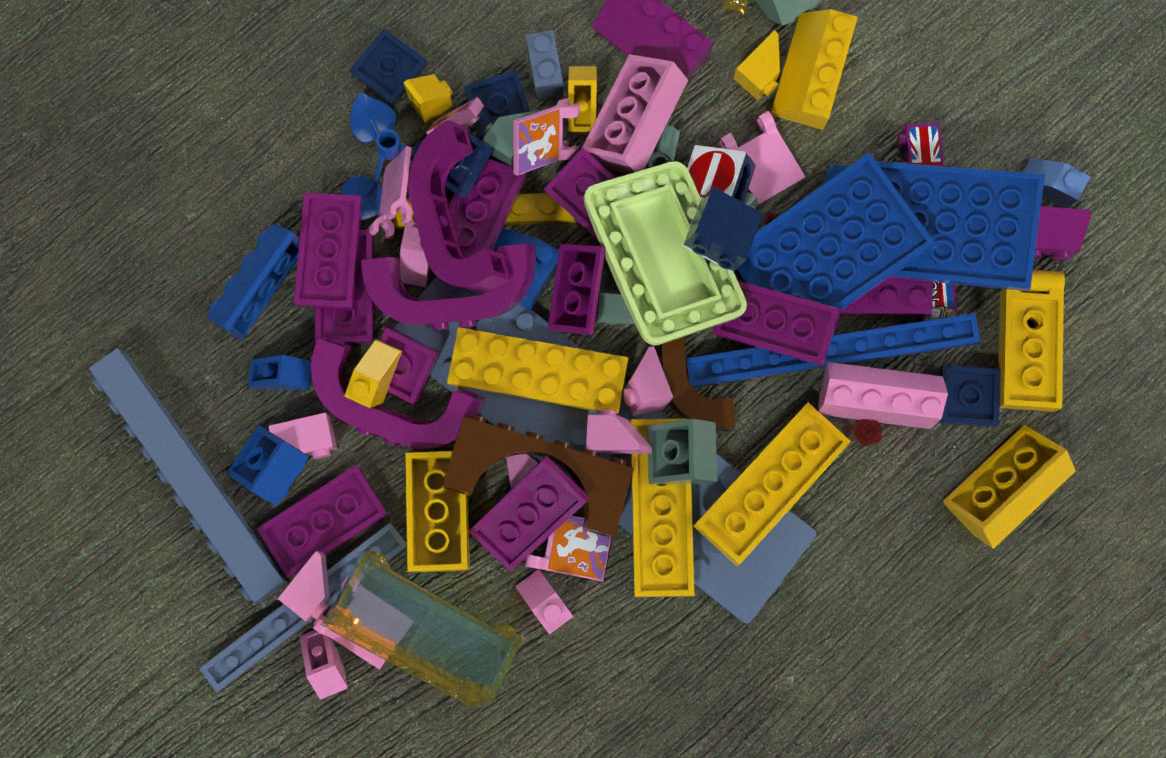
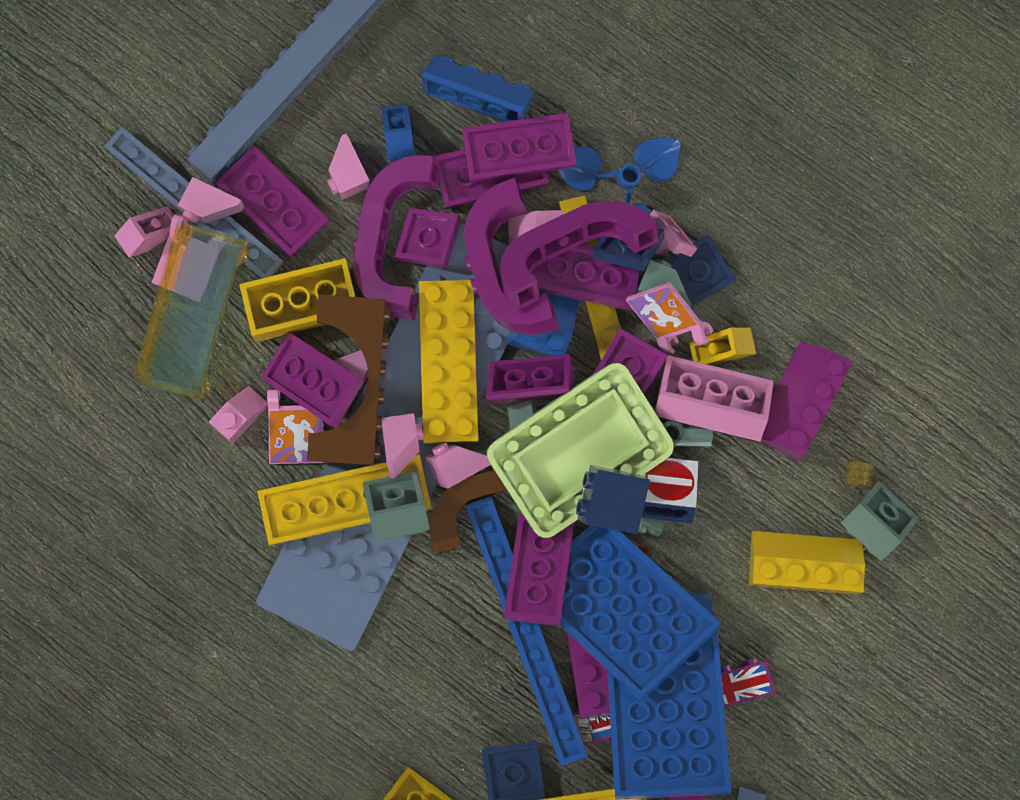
camera: 75 degrees right, 0 degrees up
blue slope [227,425,309,506] -> none
yellow slope [344,340,402,408] -> none
dark blue plate [349,29,428,106] -> none
bright pink flag [369,146,412,239] -> none
yellow slope [404,74,453,124] -> none
sand blue brick [526,30,564,99] -> none
yellow plate [693,402,851,567] -> none
bright pink flag [718,111,805,205] -> none
yellow slope [733,31,780,101] -> none
bright pink slope [817,362,948,429] -> none
clear red plate [854,419,882,446] -> none

